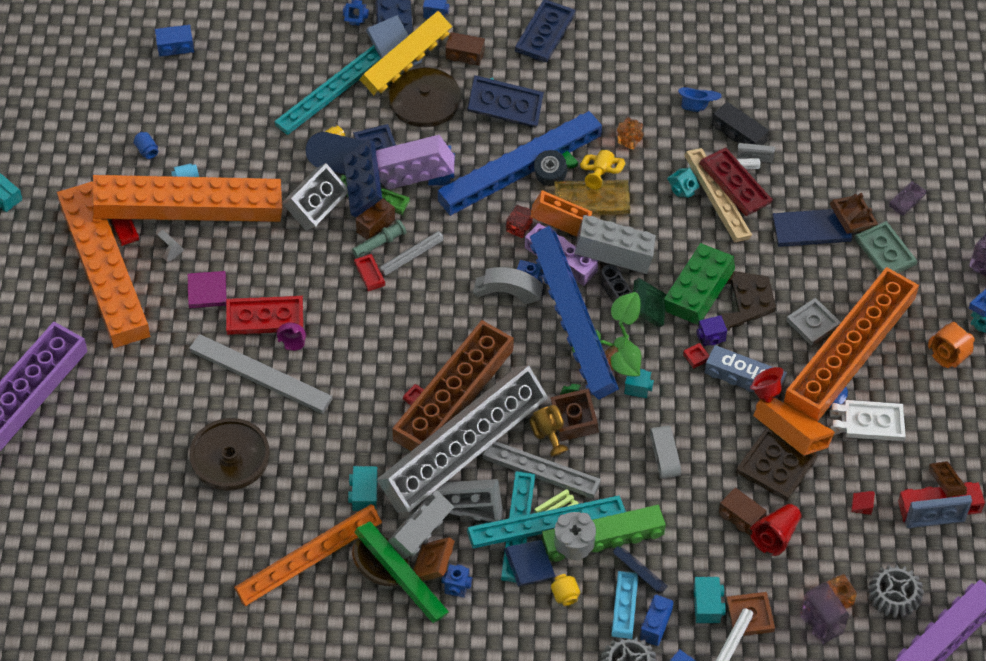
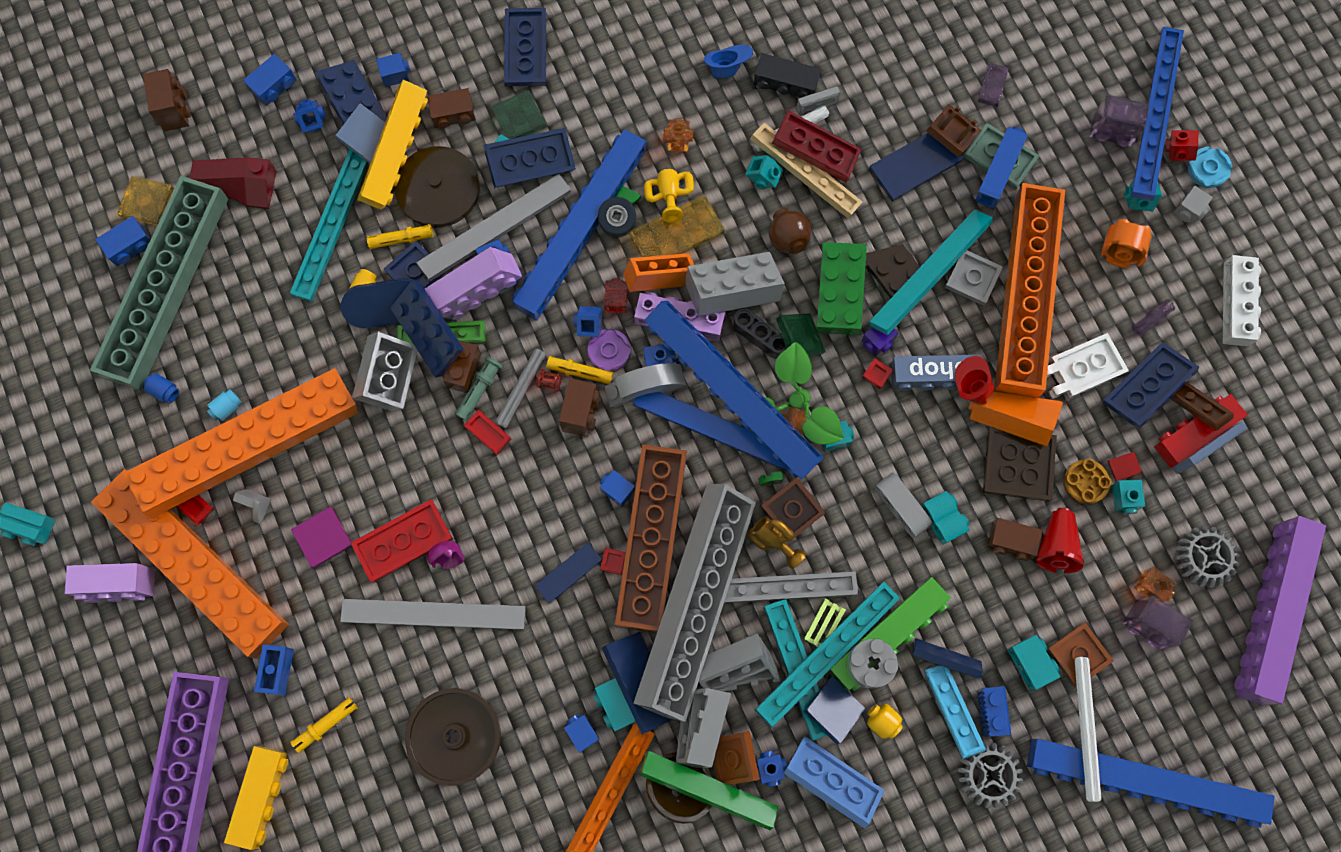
camera: 25 degrees left, 20 degrees up
none -> lavender brick [65,563,155,603]
none -> sand green brick [90,176,228,391]
none -> clear yellow tile [117,176,174,225]
none -> dark red wedge [189,157,277,209]
none -> yellow brick [224,746,288,850]
none -> blue brick [254,644,294,696]
none -> yellow pin [290,697,358,754]
none -> yellow pin [367,224,433,250]
none -> light grey tile [416,174,571,282]
none -> clear green tile [491,90,547,139]
none -> dark blue tile [535,542,602,604]
none -> clear red bush [536,368,563,392]
none -> yellow pin [546,356,613,385]
none -> reddish brown brick [559,378,601,437]
none -> blue brick [564,714,600,753]
none -> blue brick [574,306,602,337]
none -> medium lavender tile [587,329,631,372]
none -> blue brick [600,470,635,508]
none -> dark blue tile [602,632,673,734]
none -> blue tile [633,392,789,472]
none -> reddish brown brick [769,208,812,254]
none -> medium blue plate [784,736,885,829]
none -> teal tile [869,209,993,335]
none -> teal brick [921,491,970,545]
none -> blue slope [974,127,1028,209]
none -> pearl gold tile [1063,458,1112,505]
none -> dark blue plate [1103,342,1199,429]
none -> teal brick [1112,480,1145,515]
none -> clear purple pin [1132,299,1175,336]

